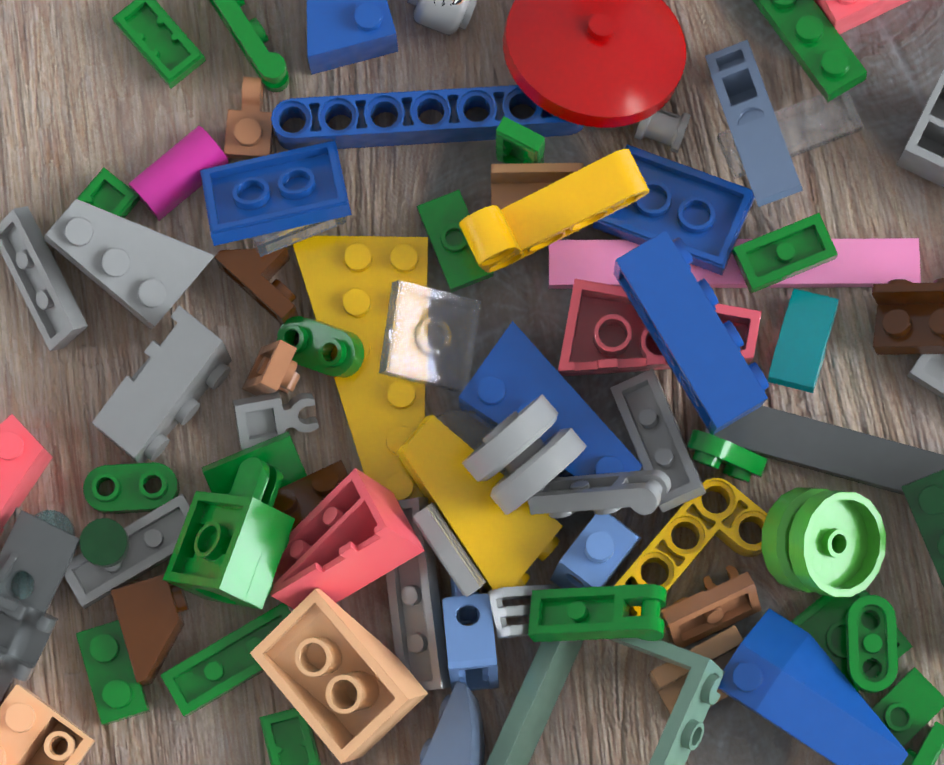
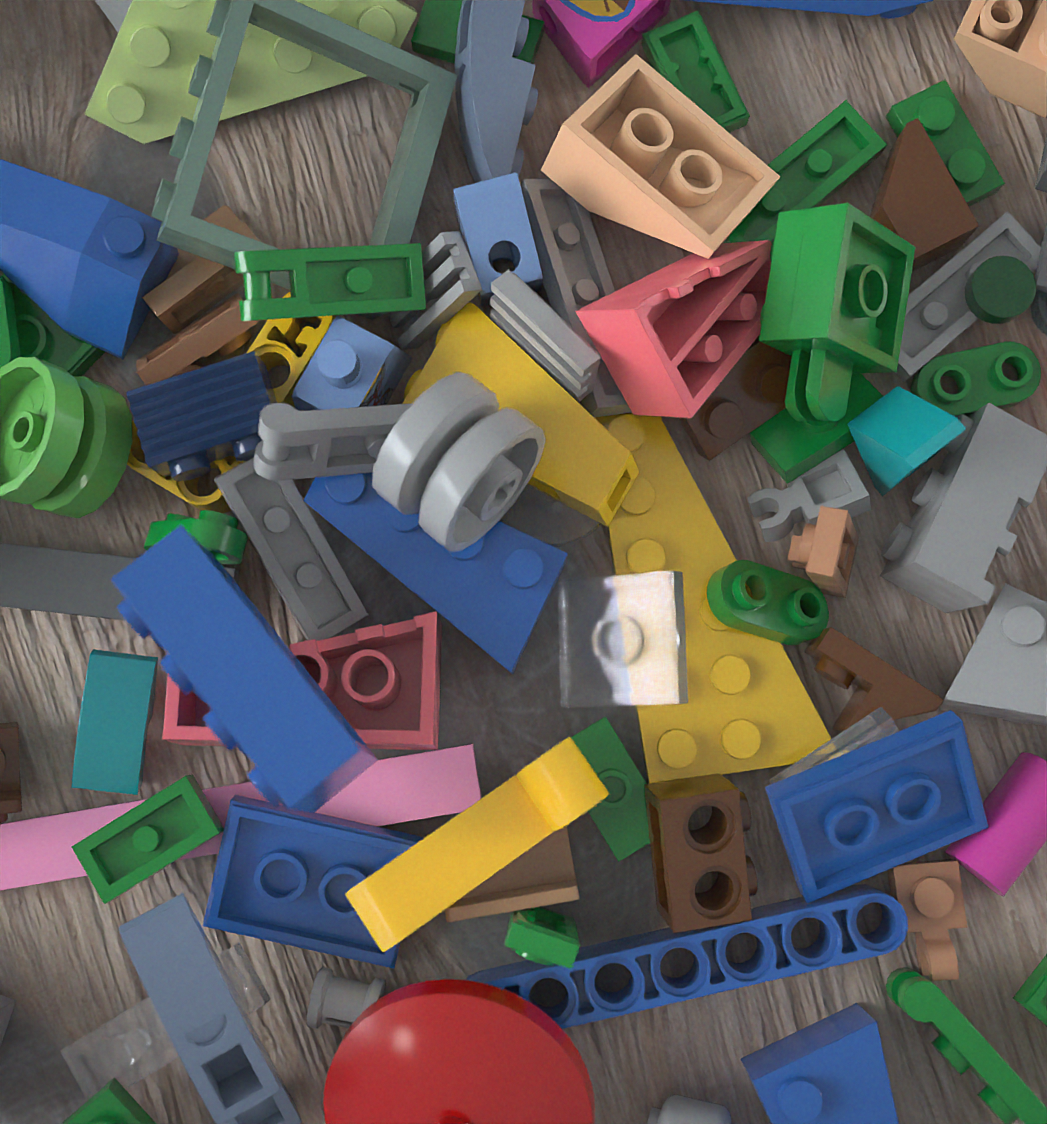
camera: 175 degrees right, 5 degrees up
none -> dark blue brick [126,351,277,481]
none -> reddish brown brick [644,773,758,933]
none -> teal slope [848,386,966,497]

